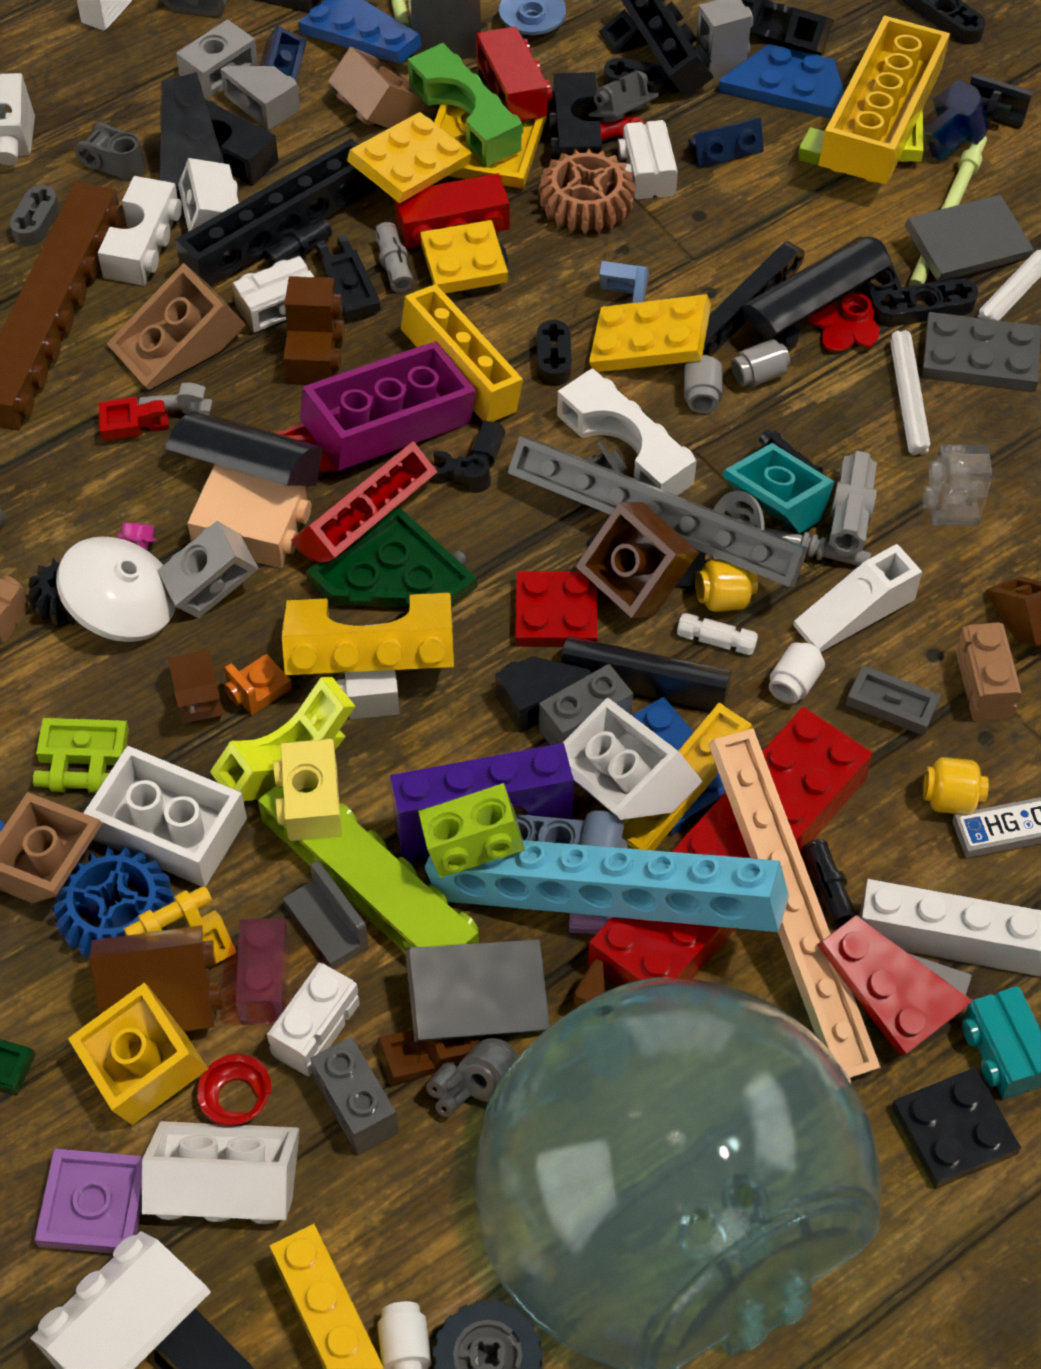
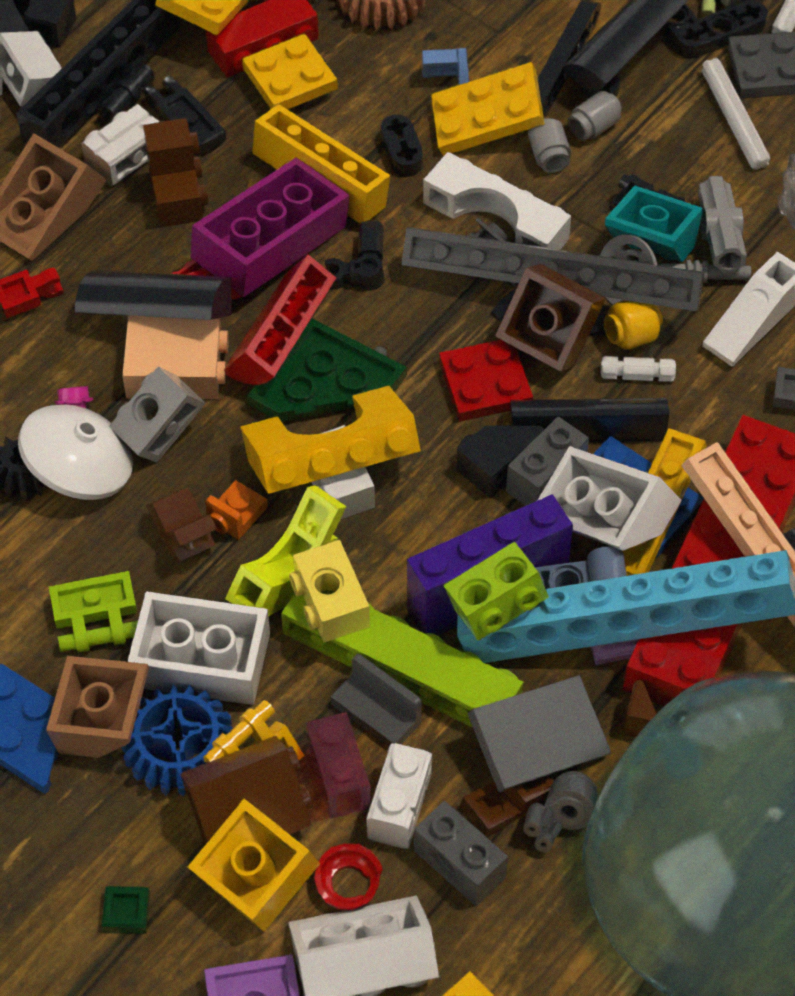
camera: 15 degrees left, 0 degrees up
light grey bar [139,383,212,415] -> none
light grey pin [374,222,414,292] -> none
white brick [769,643,825,704] -> none
red plate [806,293,880,352] -> none

